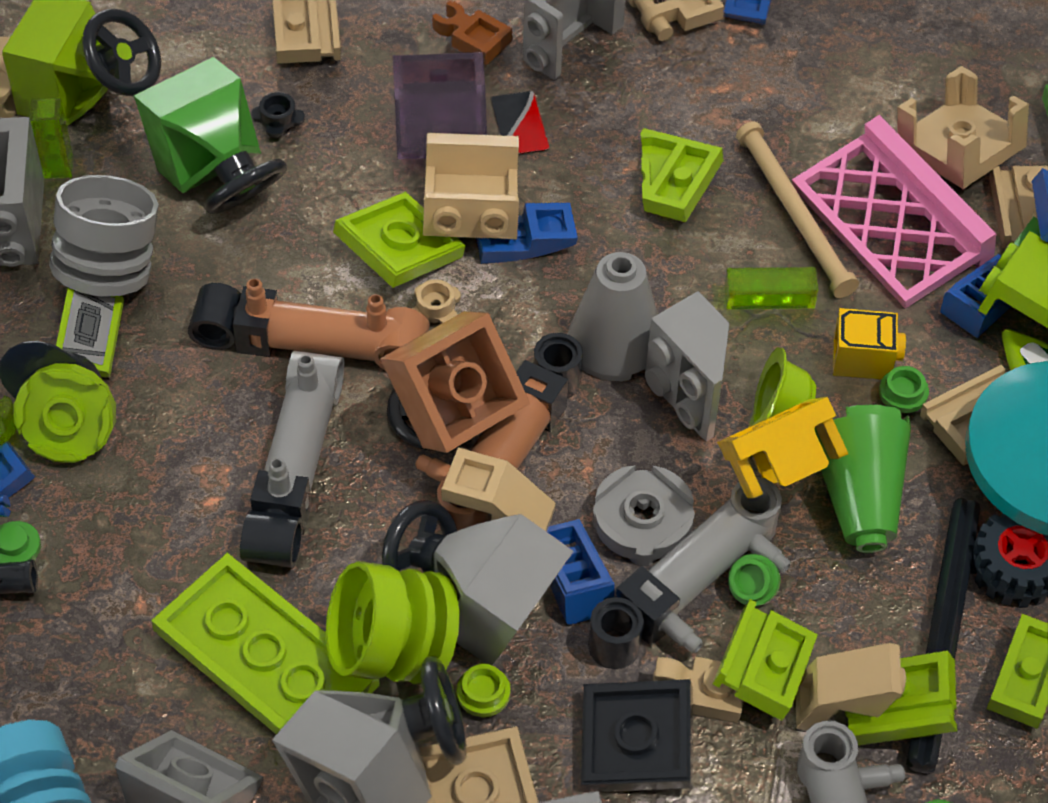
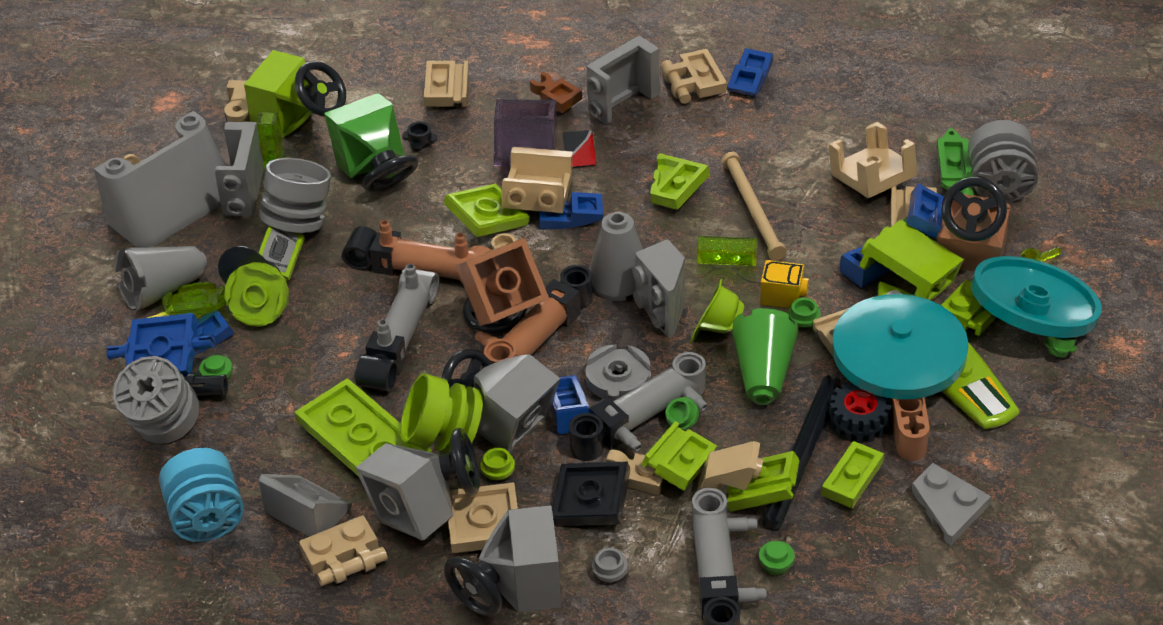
camera: 10 degrees right, 10 degrees down
tan slope [442,448,556,532] -> none
yellow panel [717,397,848,499] -> none
bright pink fence [792,115,996,309] -> none

